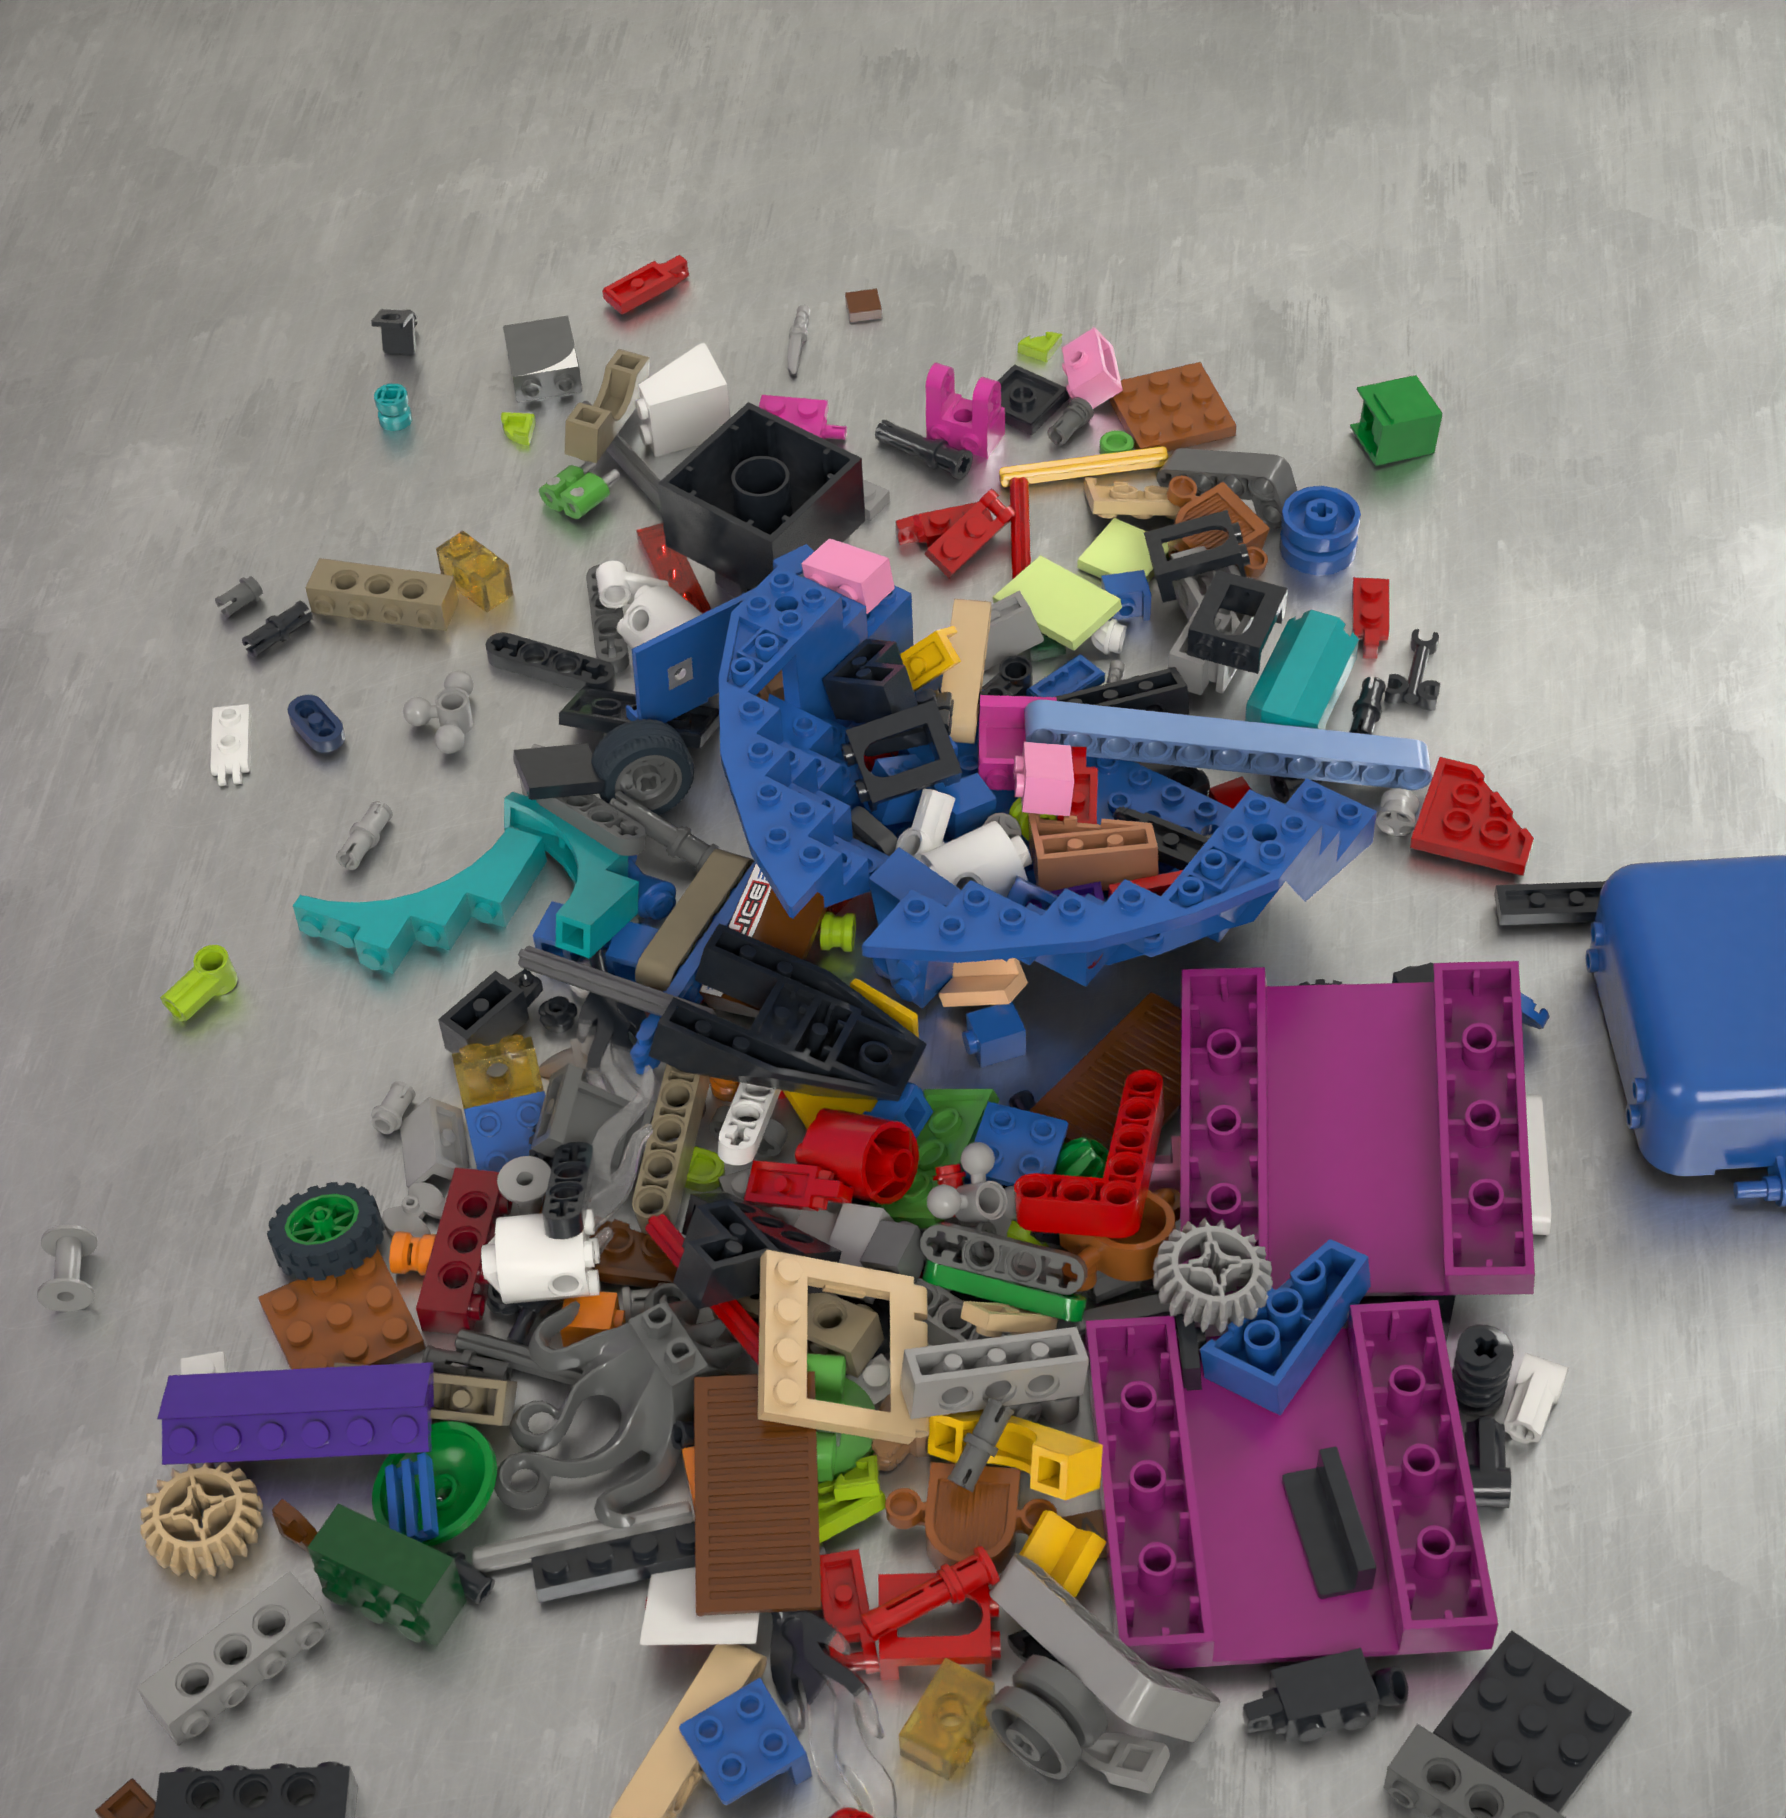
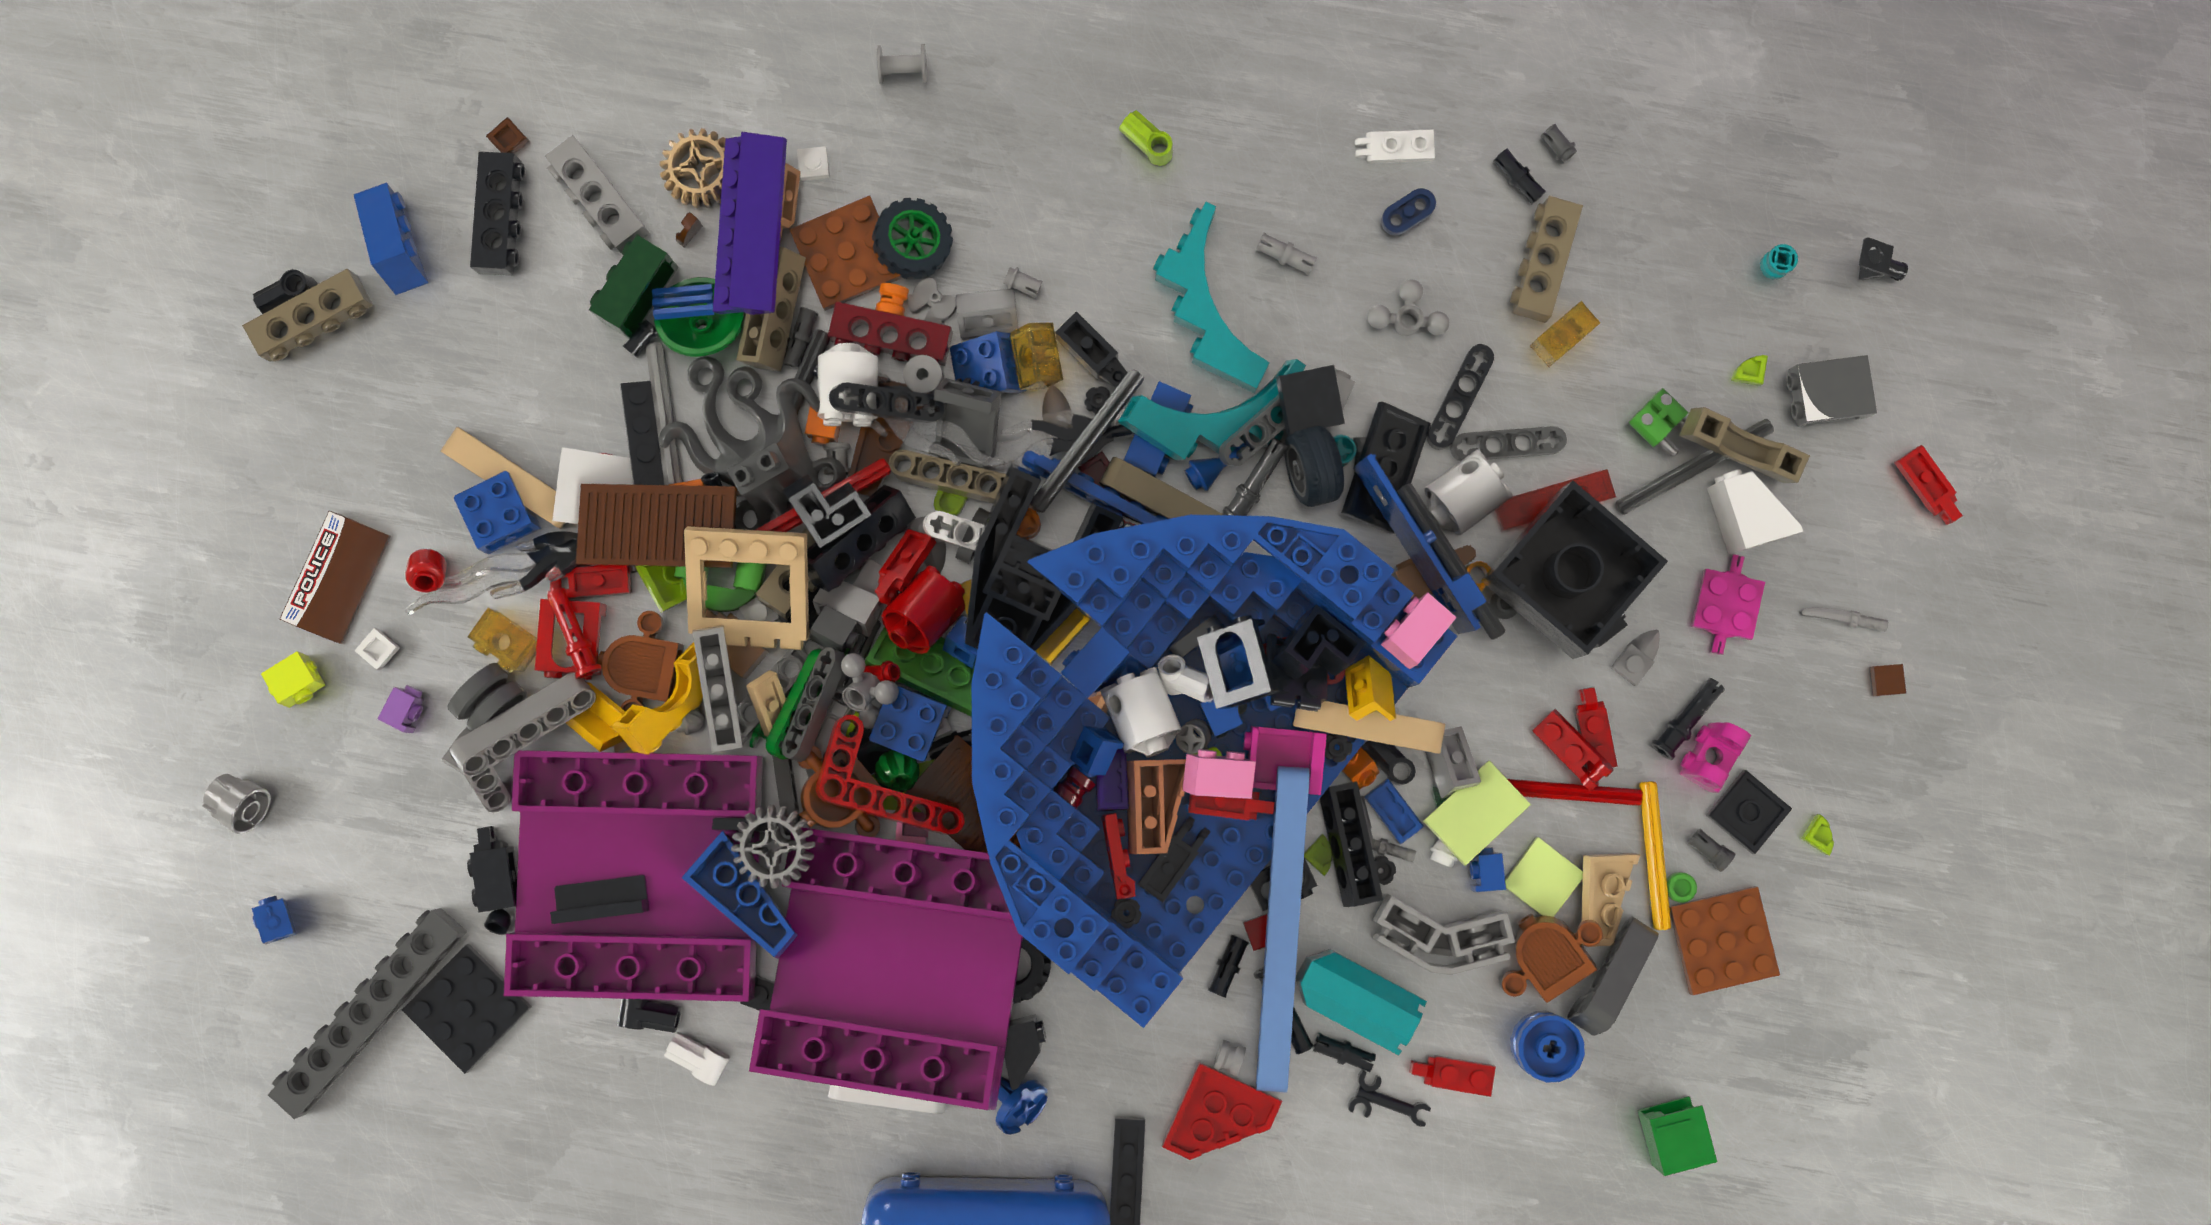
camera: 90 degrees right, 35 degrees up
white piece [596,561,669,609] -> none
lime tile [834,1455,881,1502] -> none
dark grey pin [947,1398,1015,1492] -> none
bright pink brick [1062,327,1123,409] -> none
black panel [1144,510,1251,603] -> none
black panel [1187,570,1288,674] -> none
black piece [1452,1324,1514,1417] -> none

